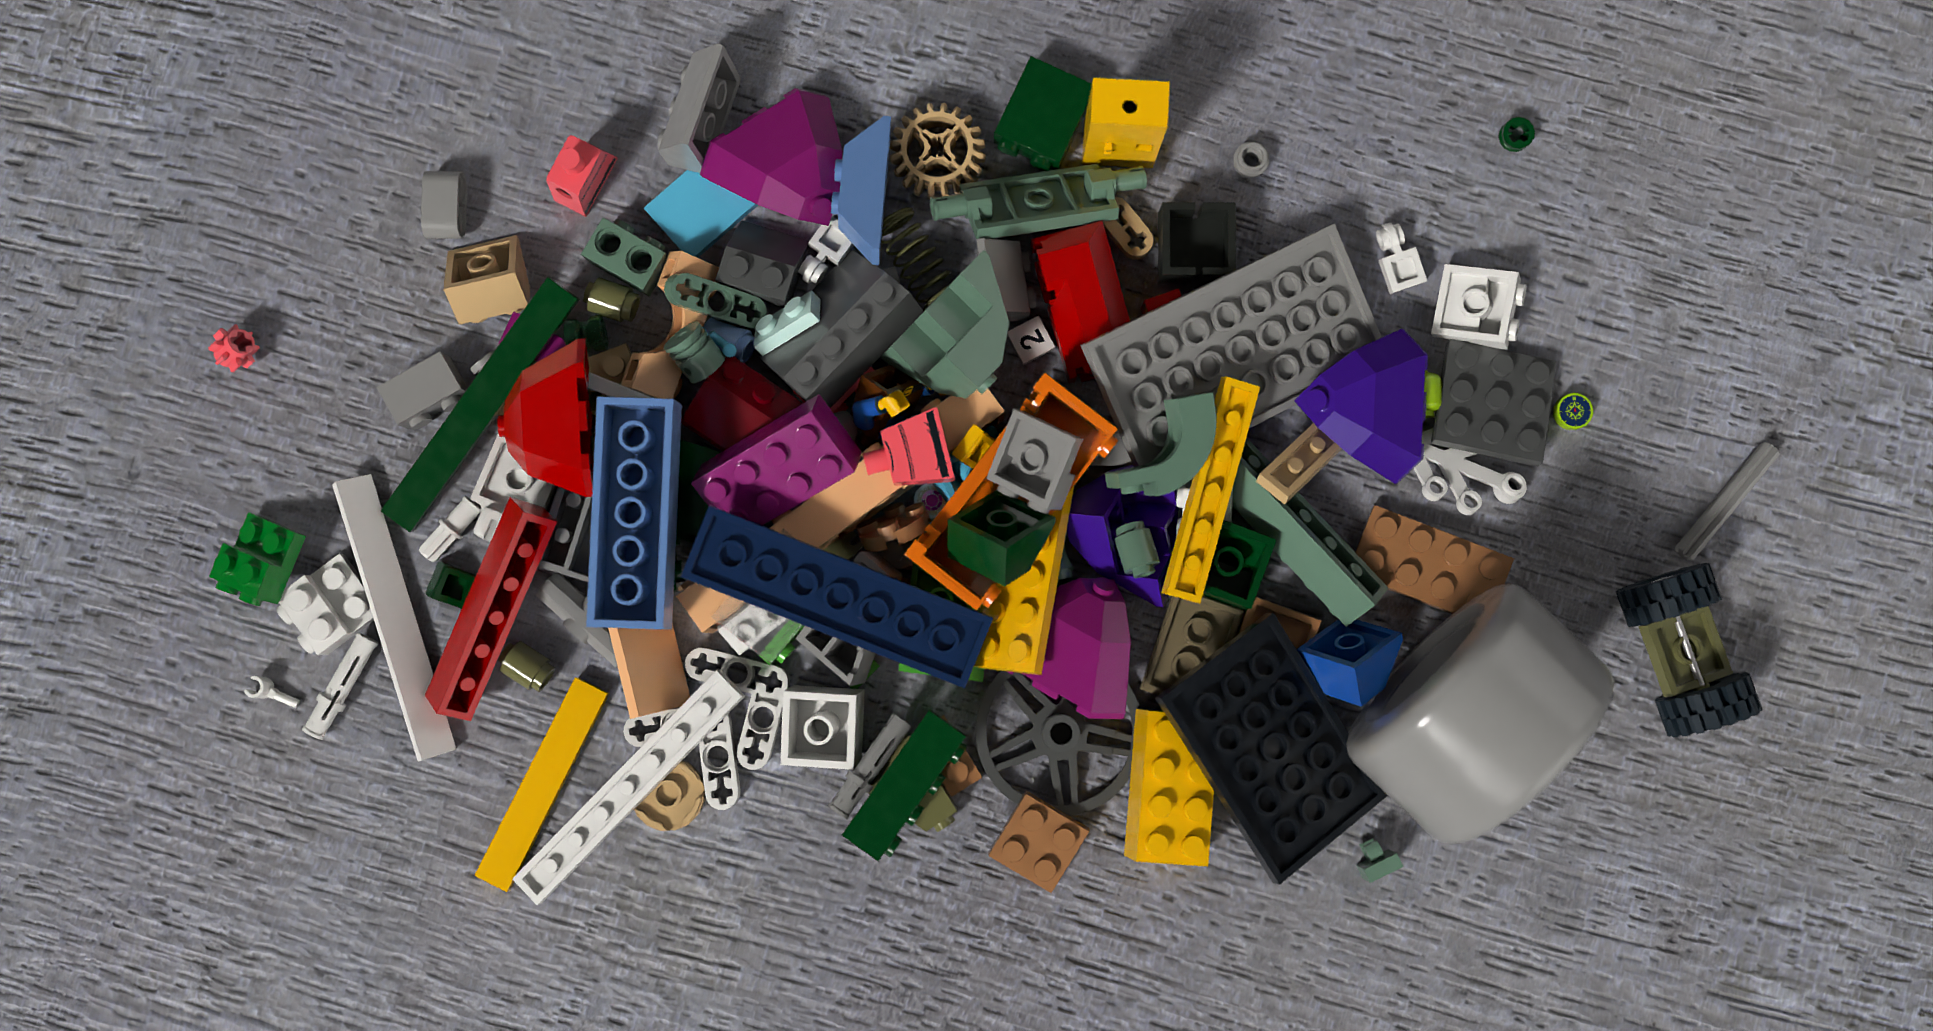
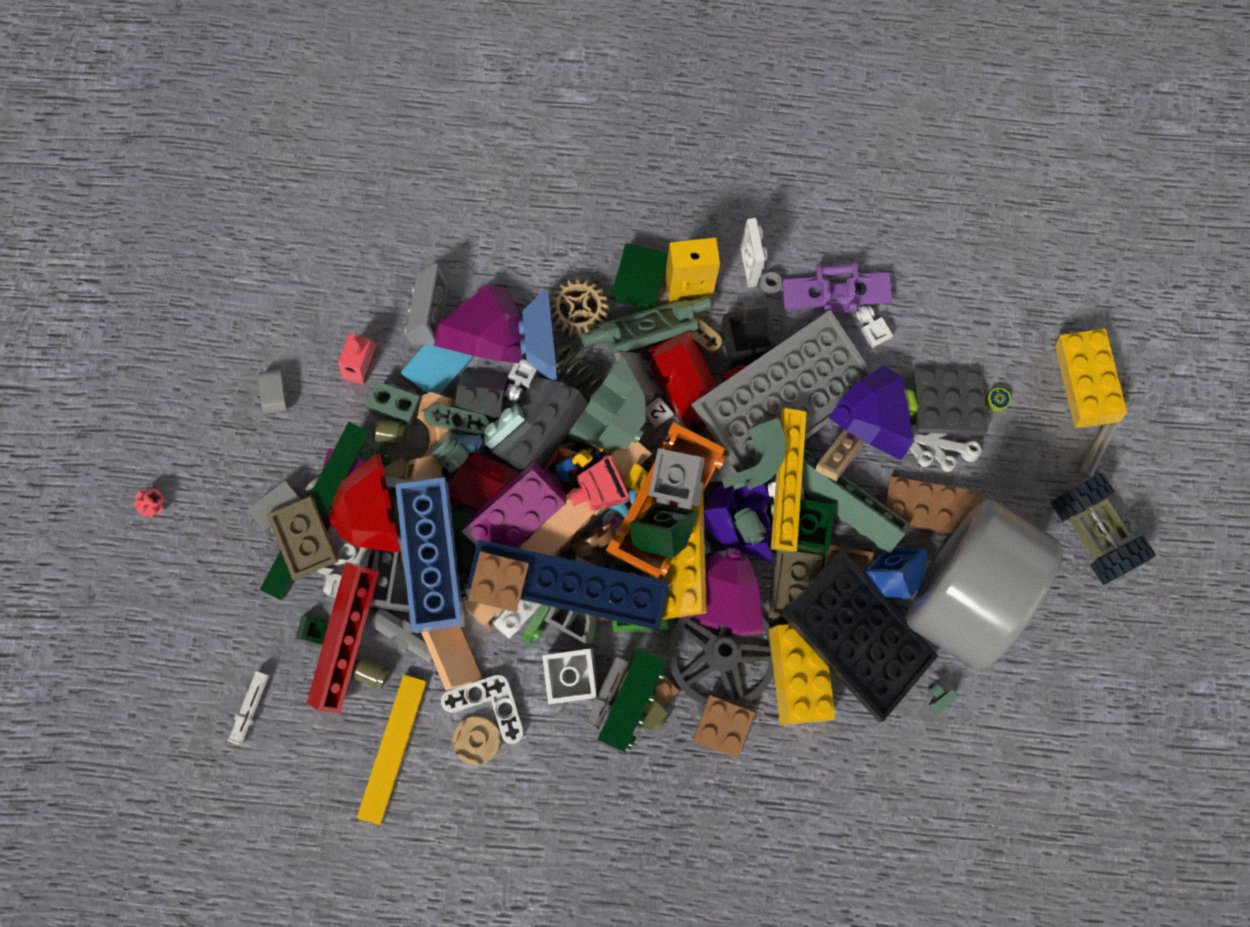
camera: 20 degrees left, 10 degrees down
green plate [209,512,306,606] -> none
white hand [244,676,300,708] -> none
white plate [276,554,374,655] -> none
white tile [332,474,456,762] -> none
white axle [419,496,481,562] -> none
tan slope [443,235,530,325] -> none
white plate [512,670,745,905] -> none
white beam [685,648,790,770] -> none
white plate [1431,264,1526,350] -> none
dark green bush [1498,117,1535,152] -> none
none -> dark tan tile [267,496,339,580]
none -> medium nougat plate [468,552,529,612]
none -> white plate [740,218,767,287]
none -> medium lavender piece [782,262,892,314]
none -> yellow brick [1055,329,1127,428]

